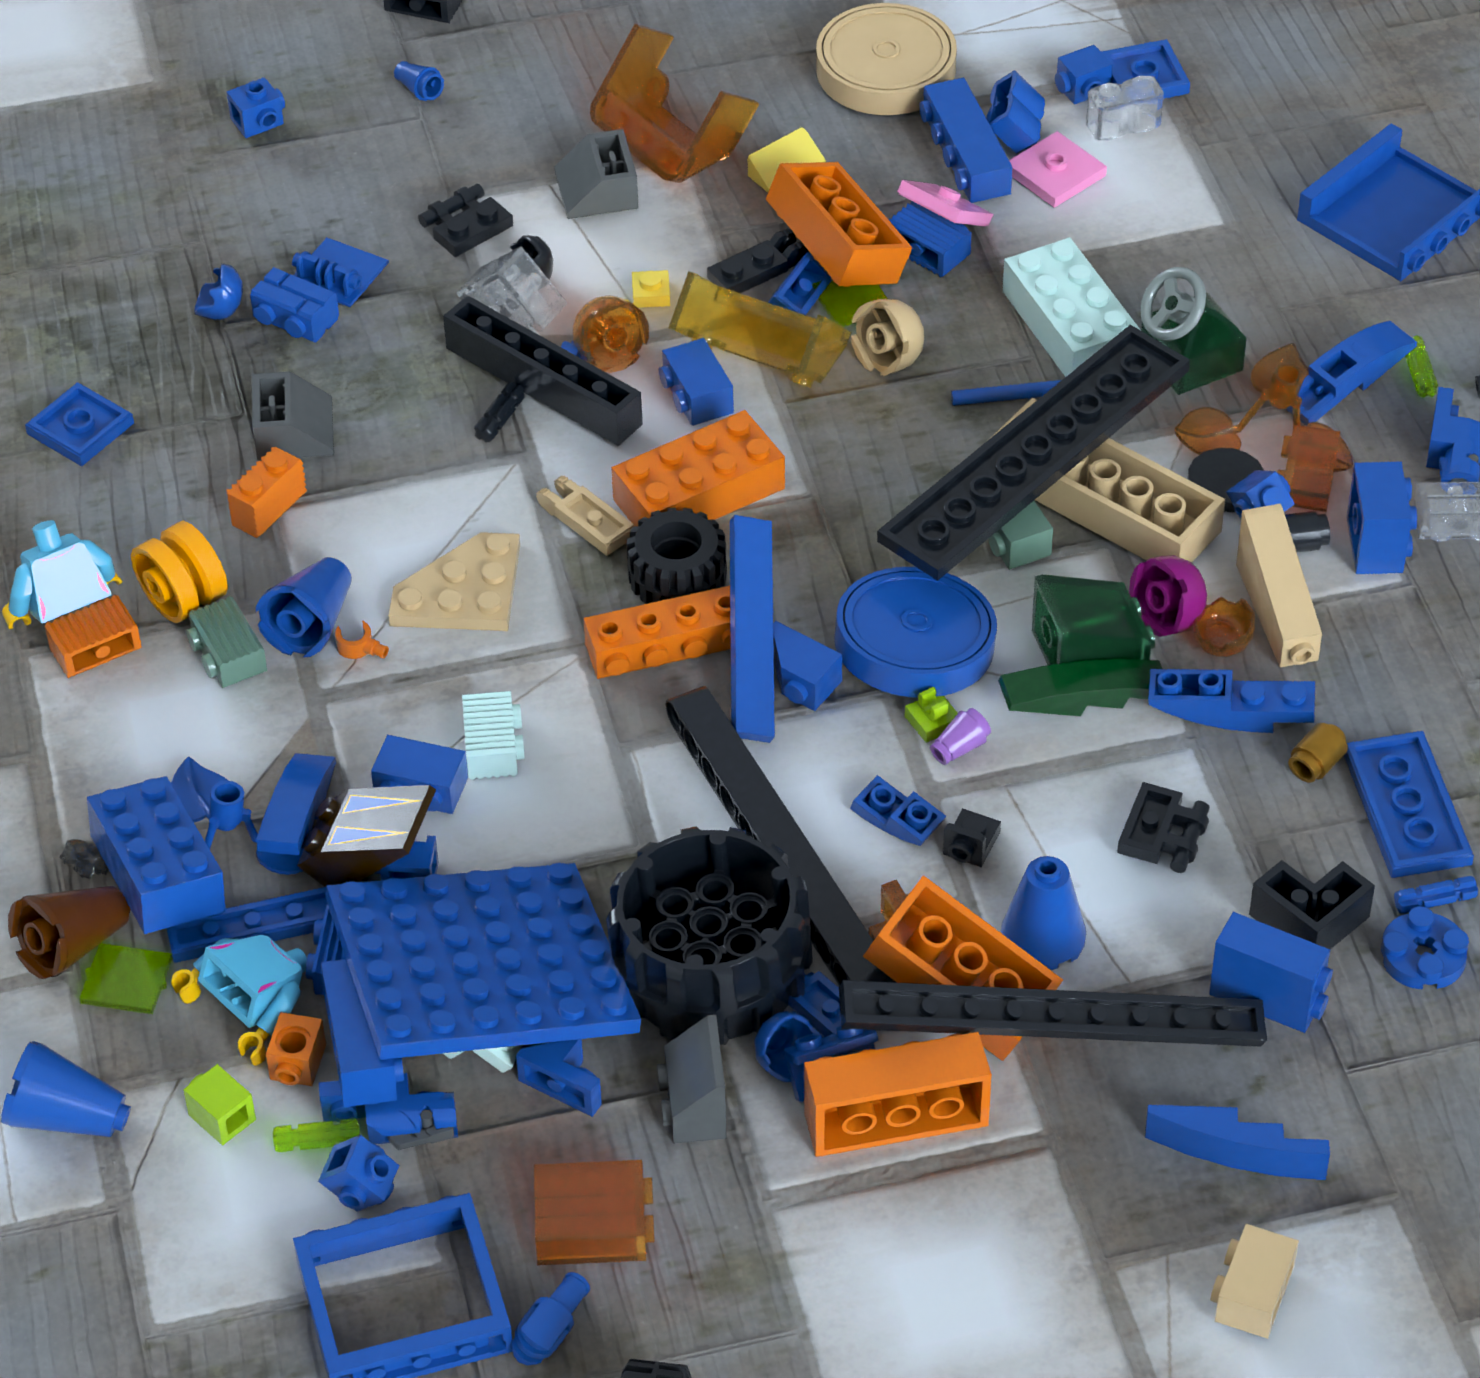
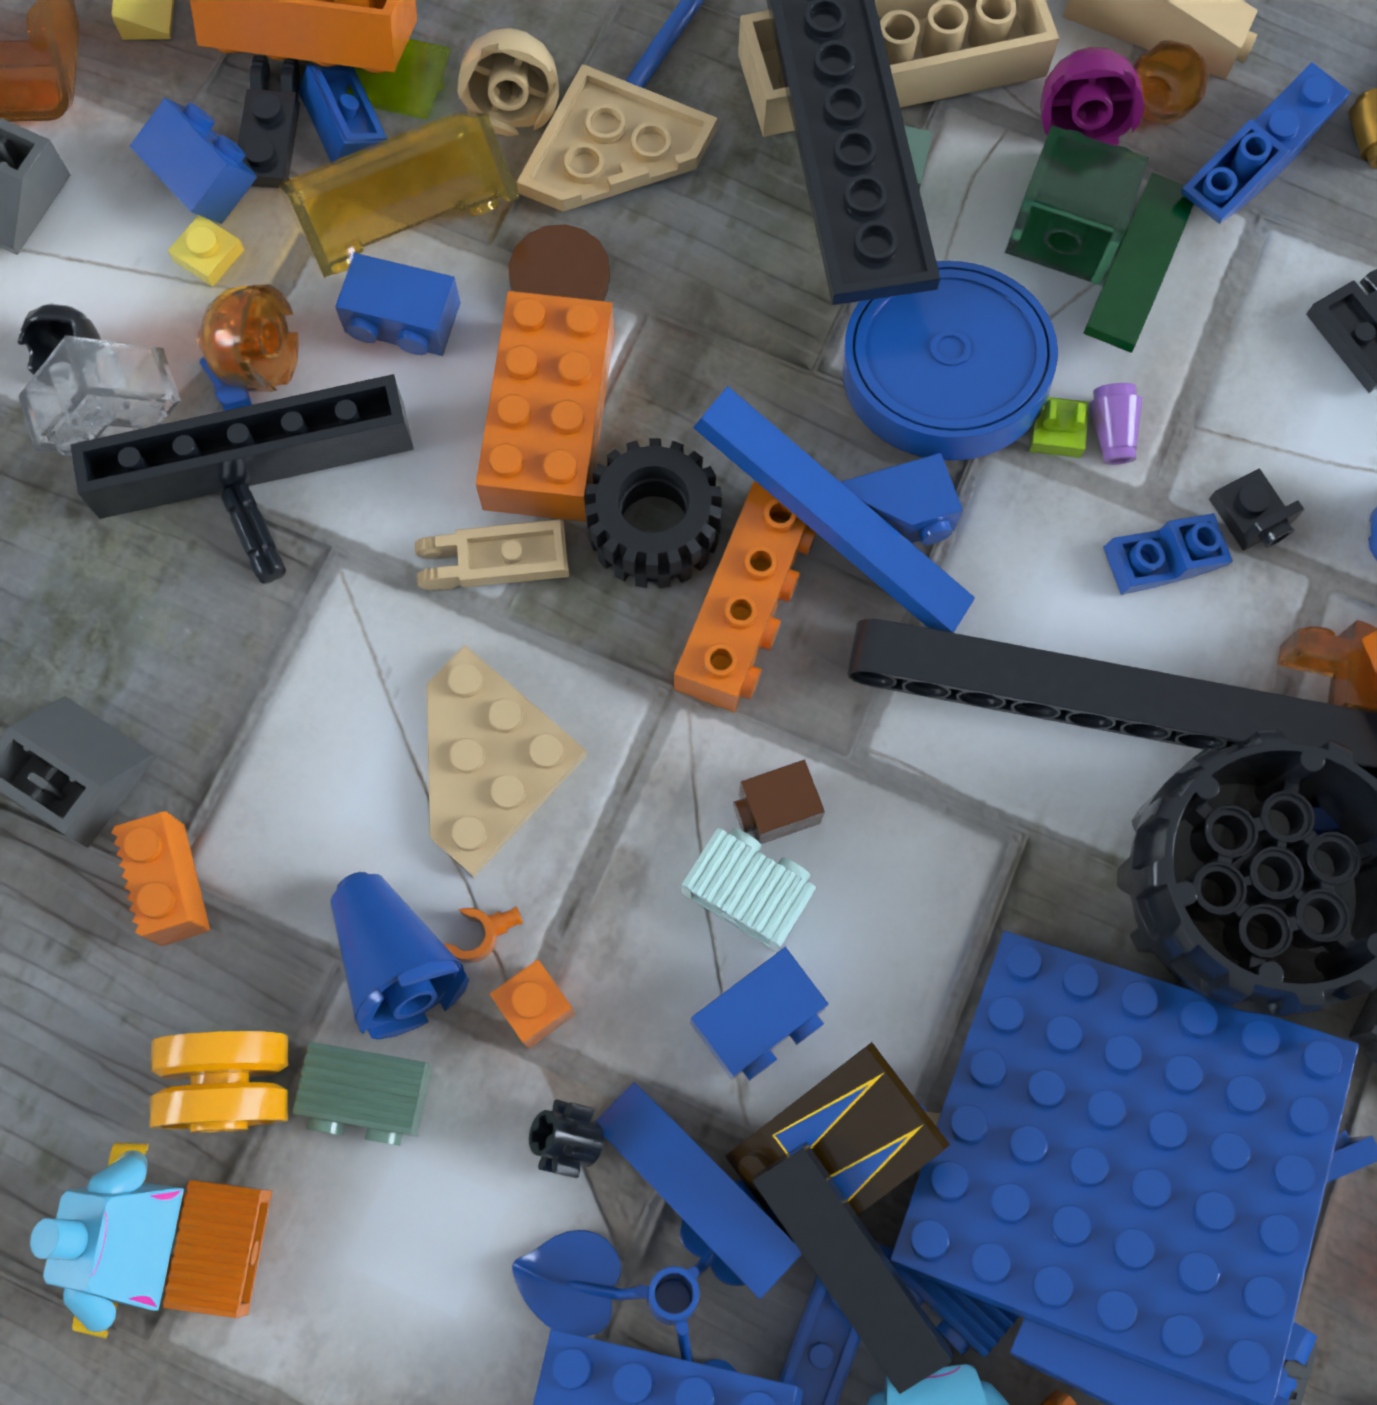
camera: 55 degrees left, 25 degrees up
none -> blue brick [130,98,257,224]
none -> orange brick [489,959,576,1049]
none -> reddish brown tile [508,224,610,301]
none -> tan plate [516,64,718,212]
none -> black gear [529,1099,604,1178]
none -> reddish brown brick [733,759,825,844]
none -> black tile [752,1141,953,1394]

